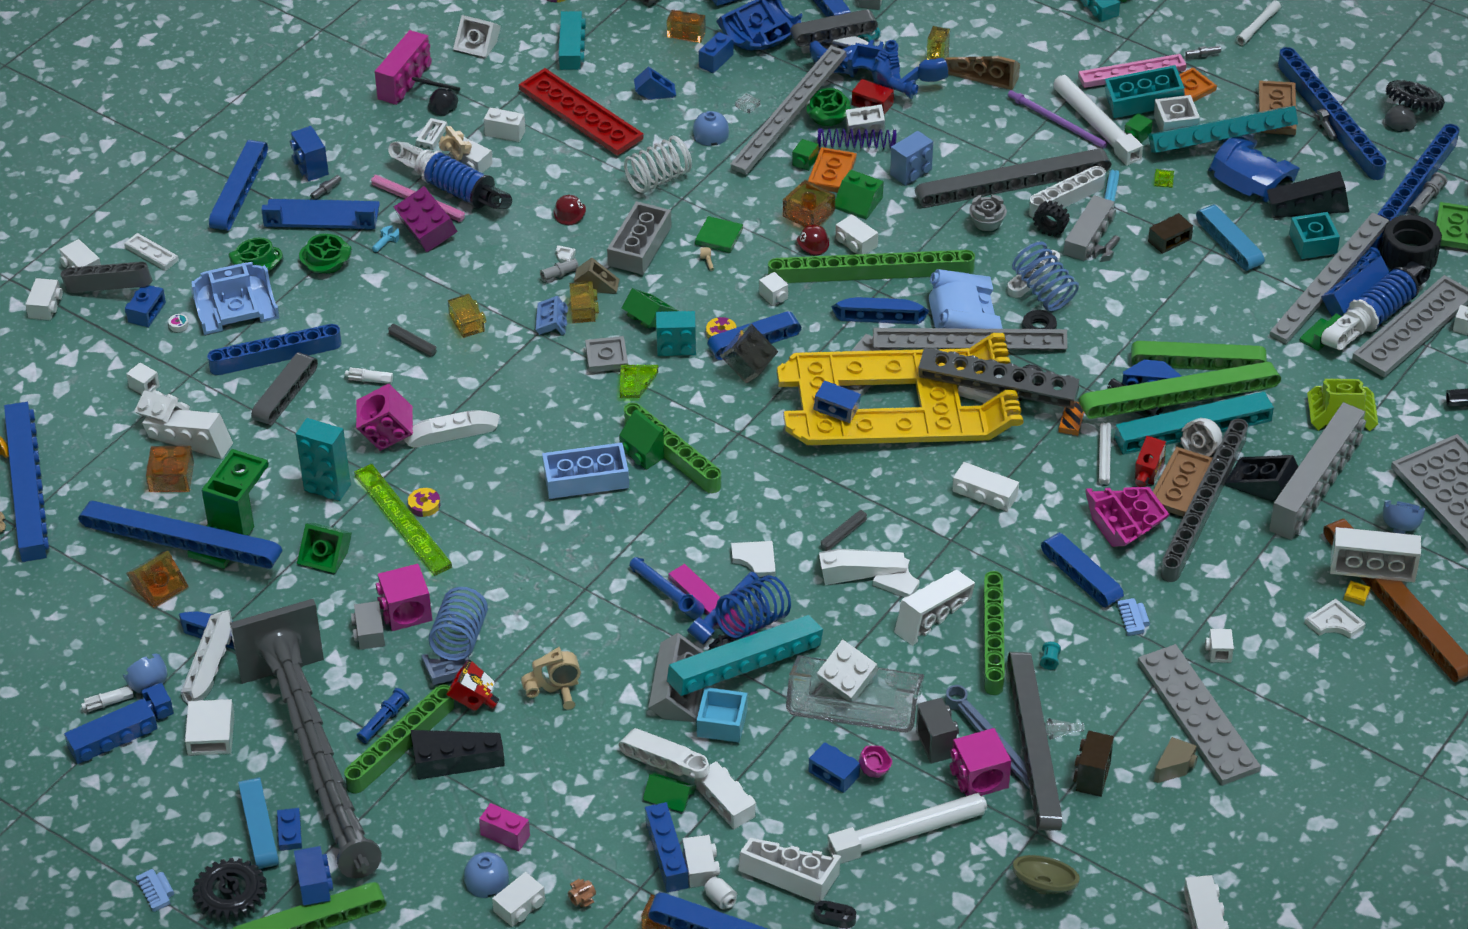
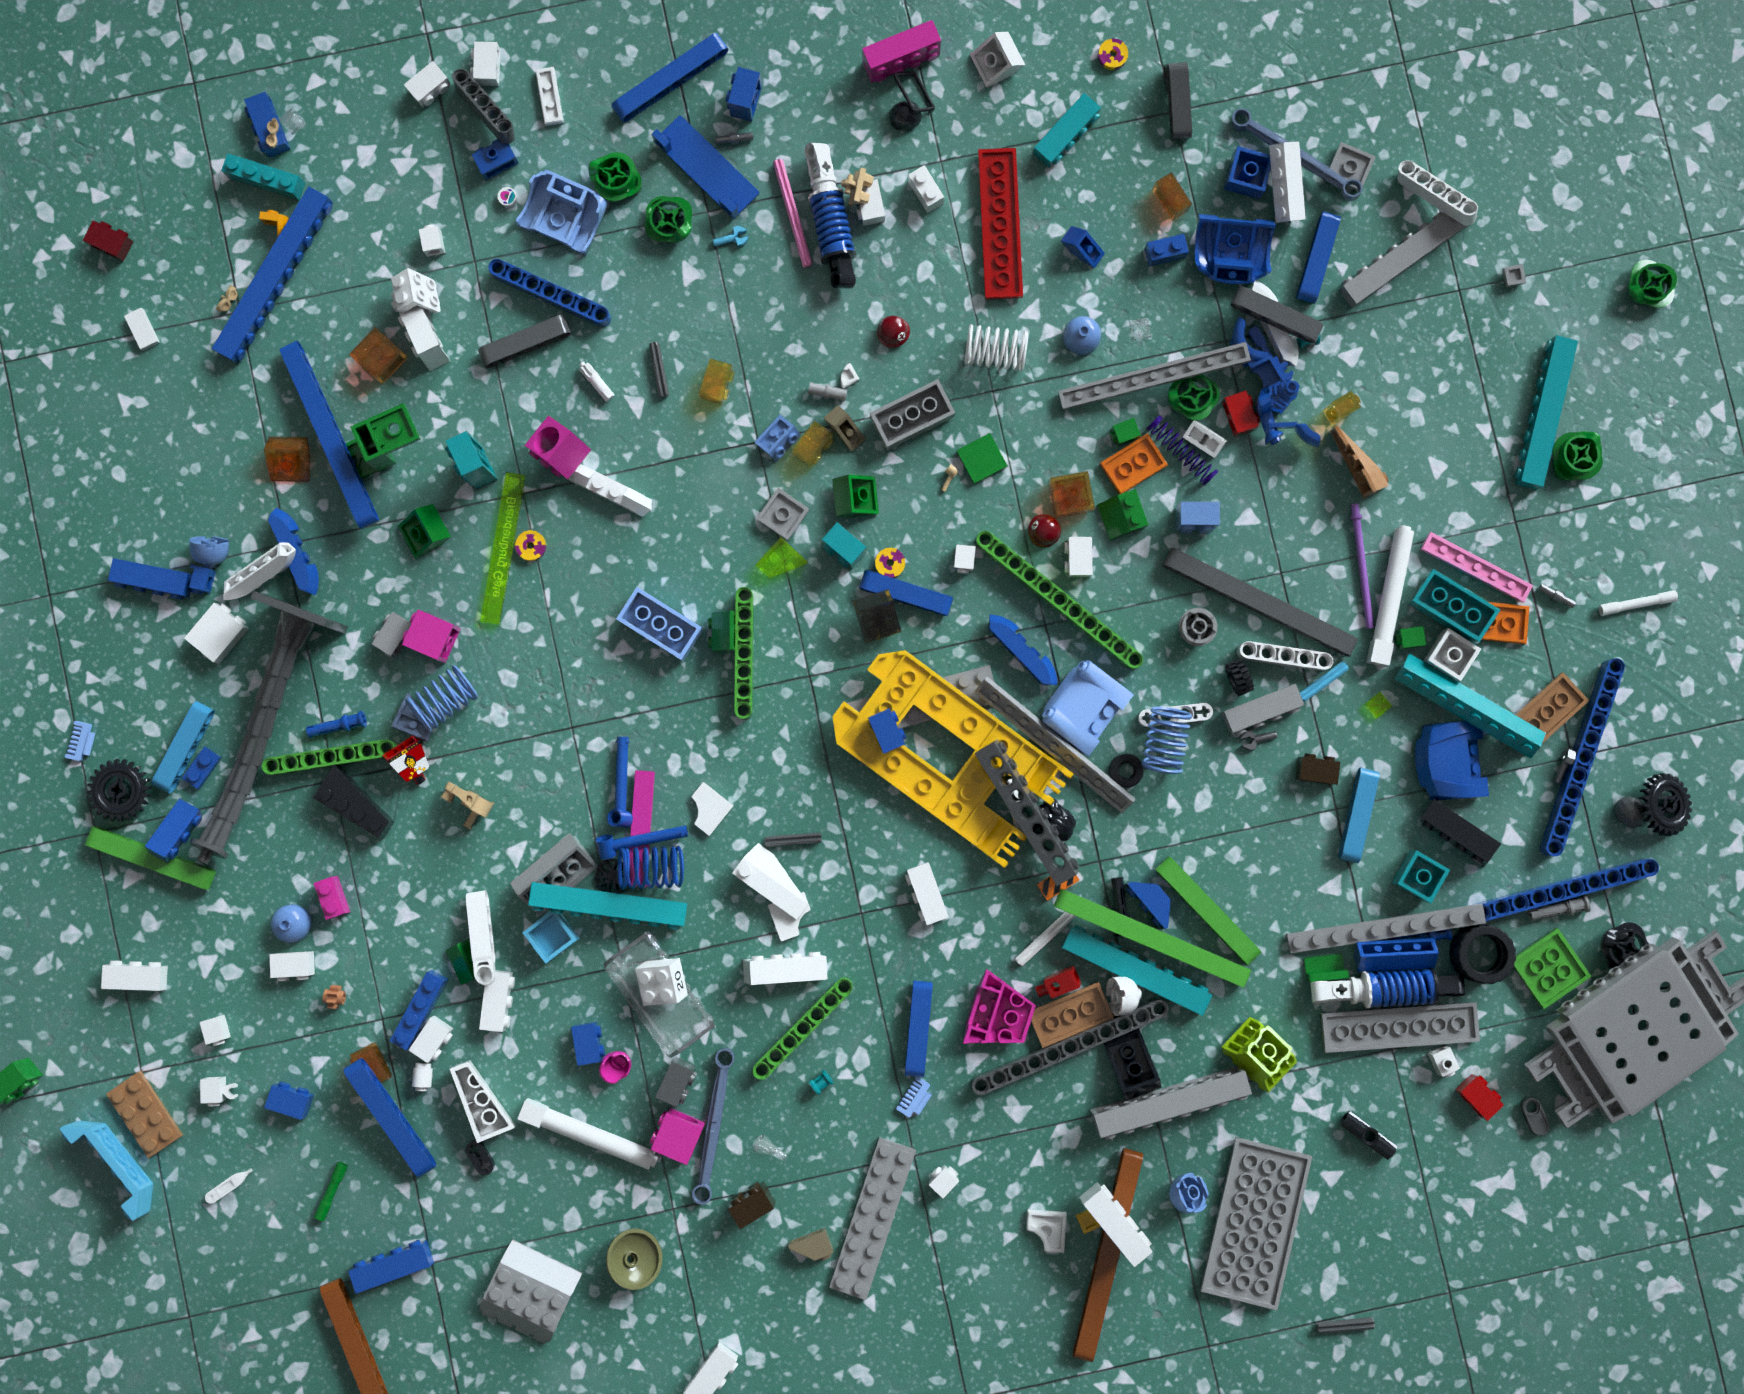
camera: 40 degrees right, 40 degrees up
white piece [81,686,134,712] -> none
magenta brick [394,186,458,252] -> none
white tile [416,118,448,150] -> none
dark grey beam [1007,652,1062,831] -> none

